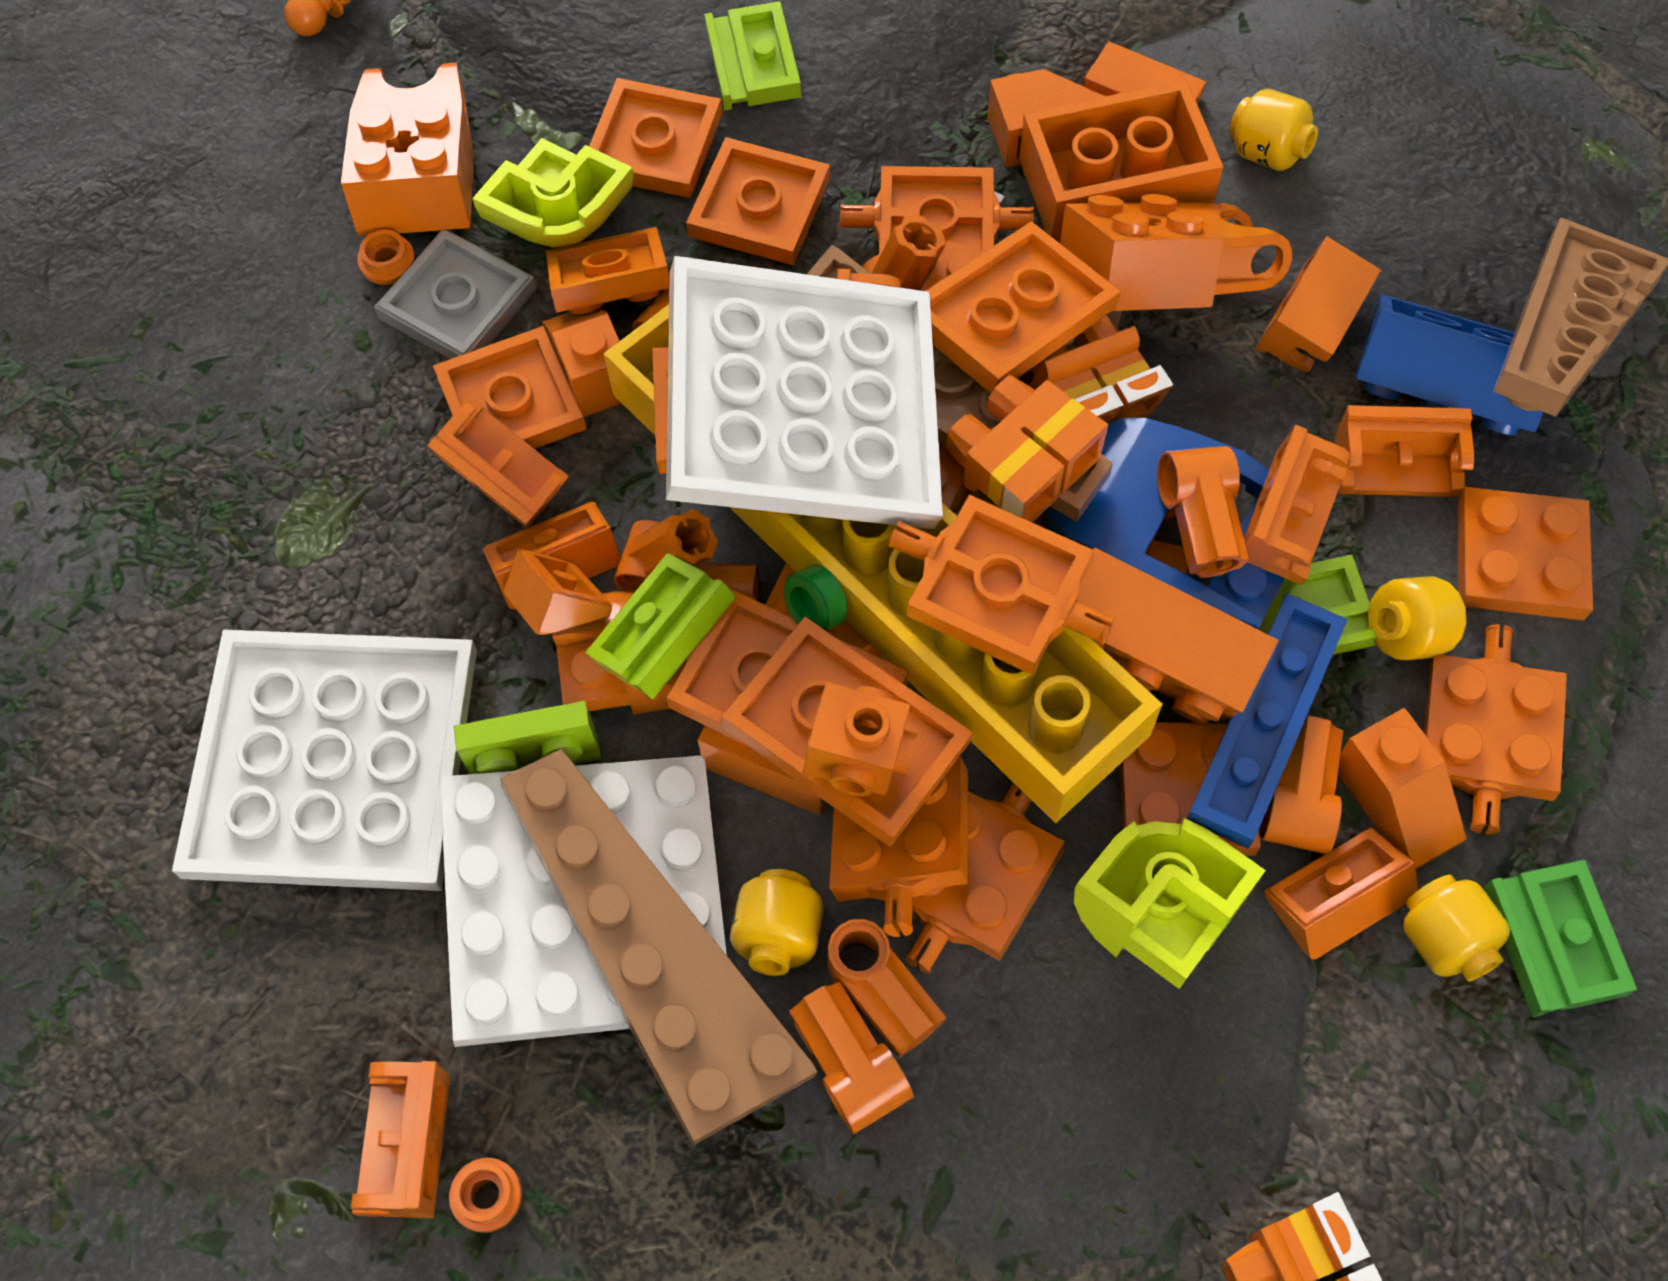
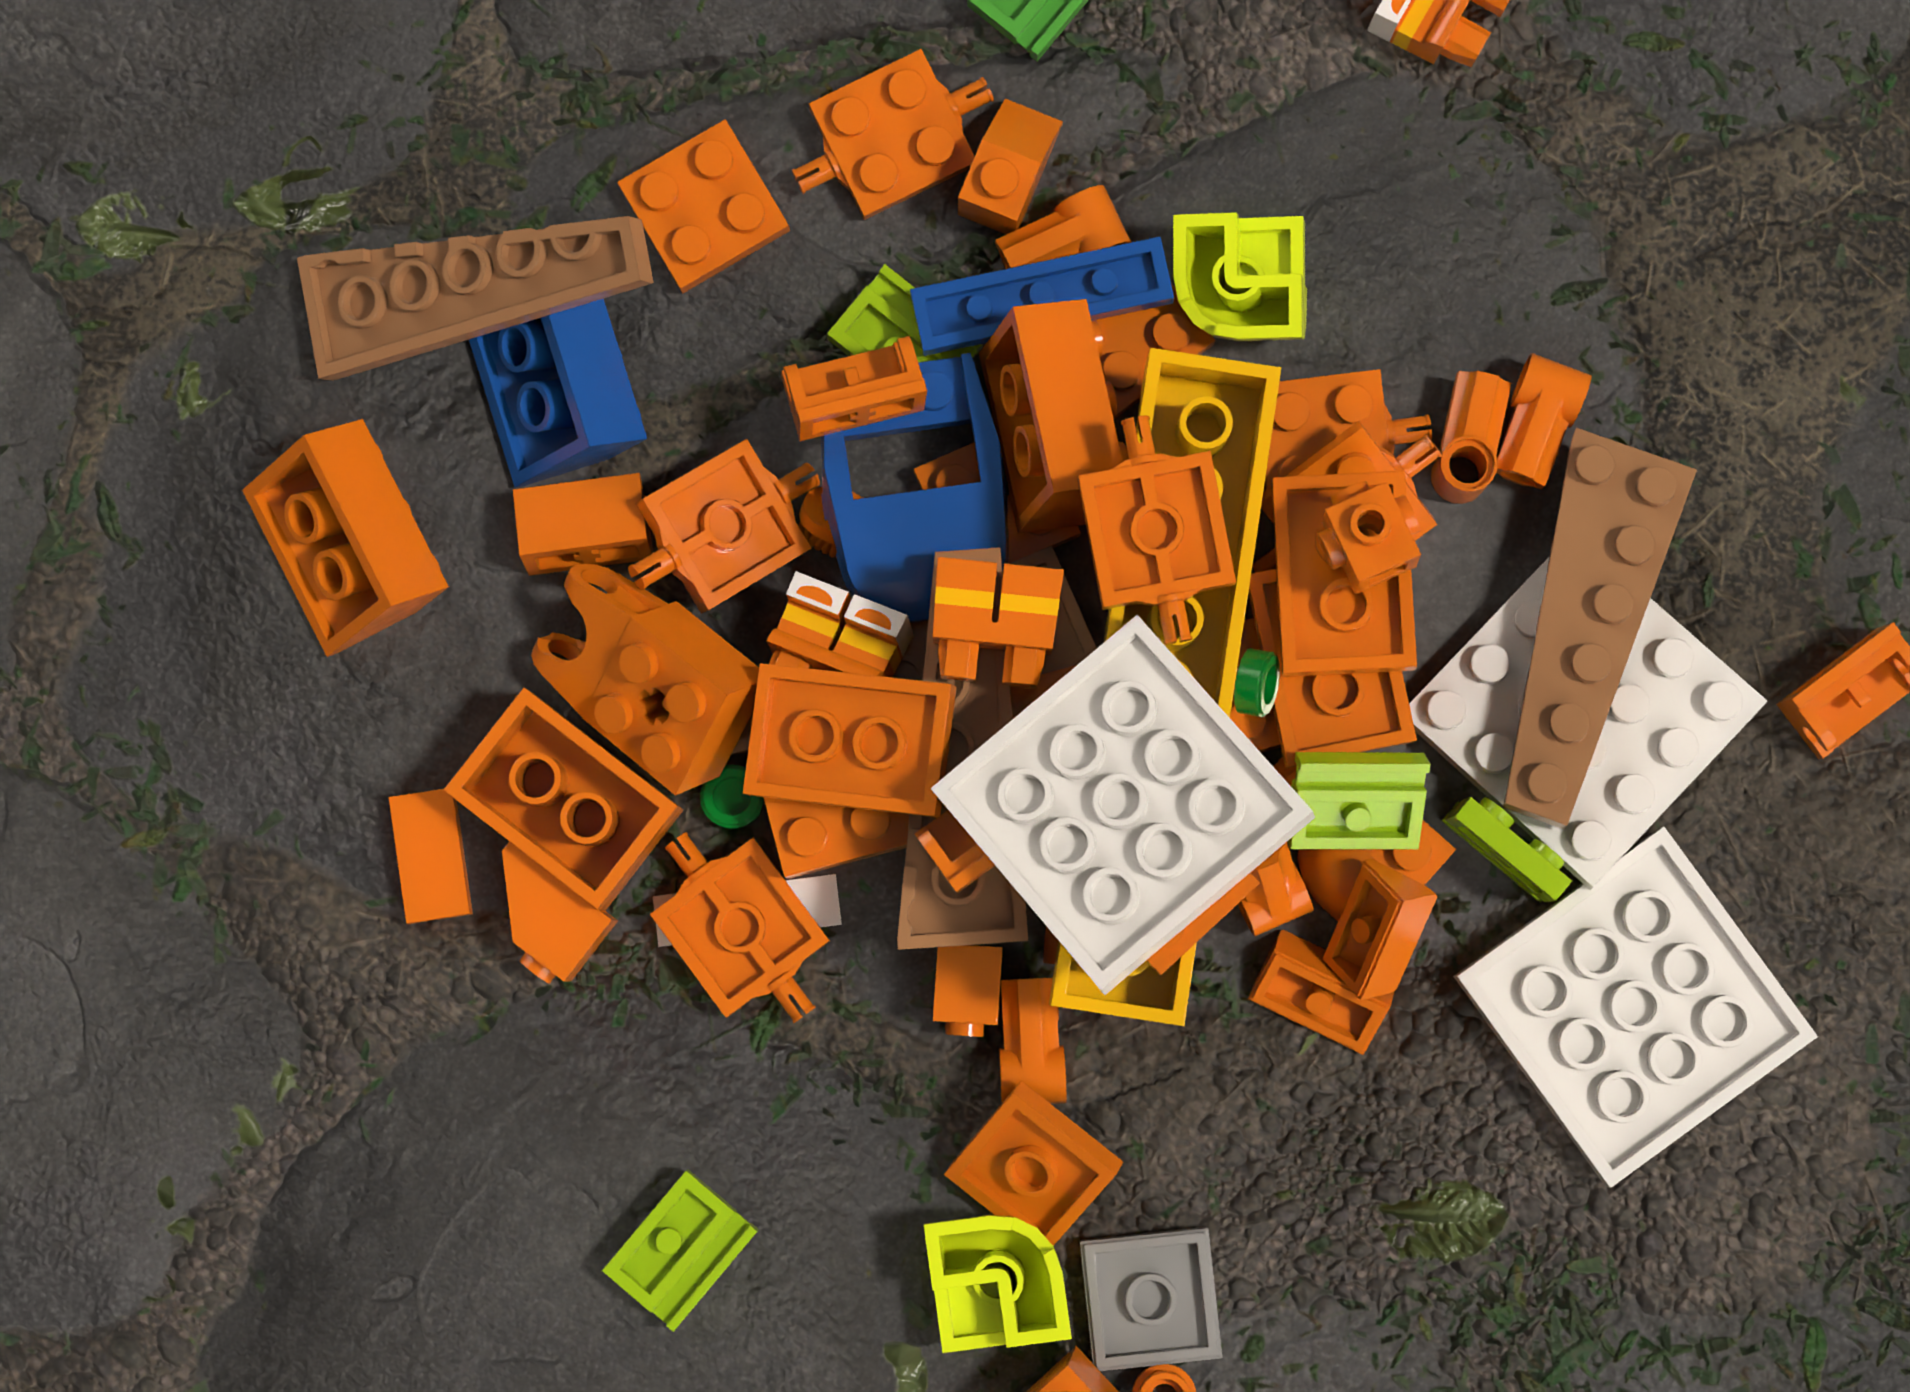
camera: 130 degrees left, 20 degrees up
orange hinge [427,400,569,528] -> none
orange plate [433,326,587,449] -> none
orange plate [449,1158,522,1233] -> none
orange slope [542,308,622,417] -> none
orange plate [589,78,723,198] -> none
orange plate [686,137,831,265] -> none
yellow head [730,869,824,976] -> none
orange piece [862,216,946,291] -> none
orange piece [1157,446,1249,578] -> none
yellow head [1229,88,1318,171] -> none
orange slope [1264,827,1418,960] -> none
orange hinge [1334,405,1474,497] -> none
yellow head [1367,576,1466,660] -> none
yellow head [1403,875,1510,982] -> none
none -> orange slope [242,419,449,657]
none -> orange plate [628,439,820,614]

